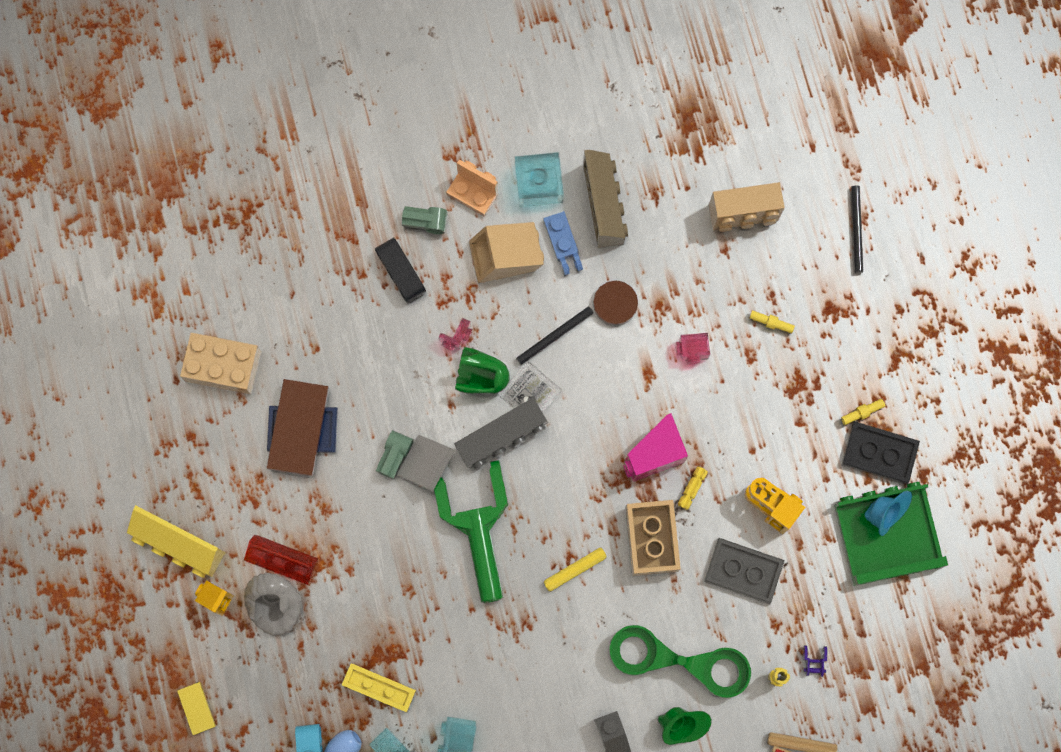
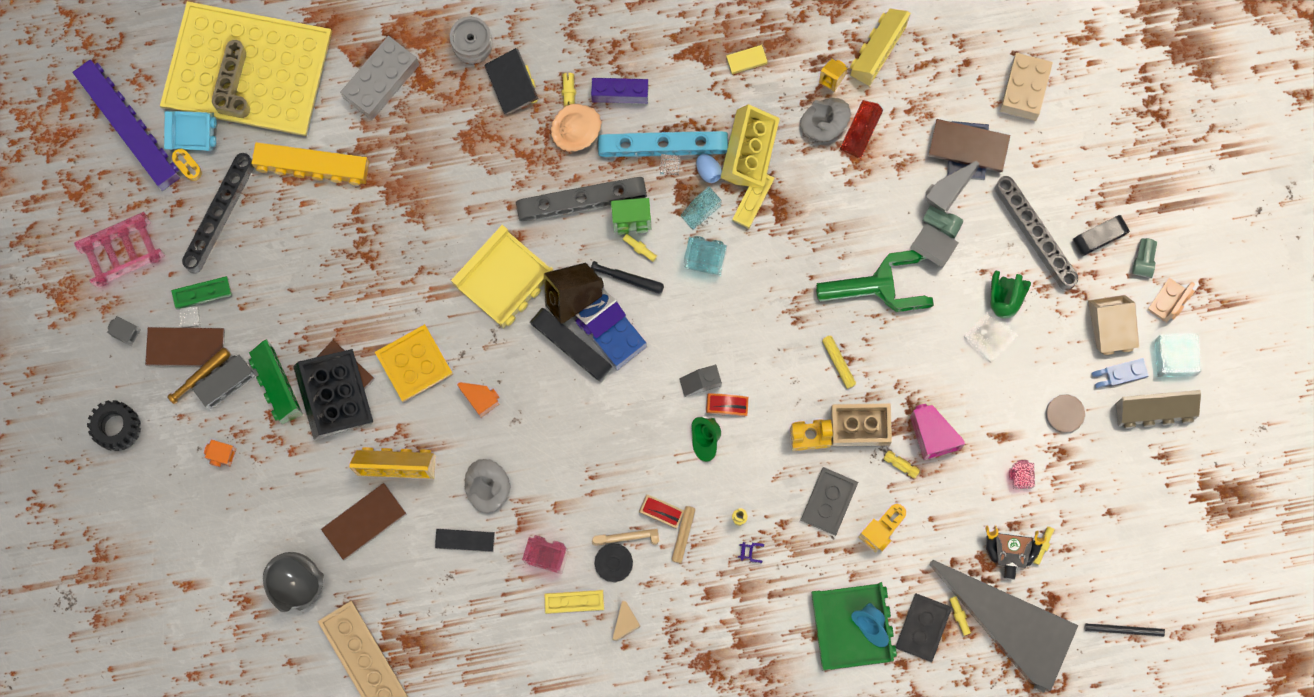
camera: 100 degrees right, 0 degrees up
clear pink bracket [439,318,473,351] -> none
dark grey brick [454,397,548,470] -> none
black bar [516,306,593,365] -> none
green piece [609,625,751,698] -> none
tan brick [708,182,785,232] -> none
none -> slope [706,393,749,417]
none -> light yellow slope [721,104,780,188]
none -> yellow brick [790,419,833,451]
none -> light grey slope [925,161,979,213]
none -> dark grey slope [930,560,1079,693]
none -> torso [985,525,1046,580]
none -> beam [995,176,1078,291]

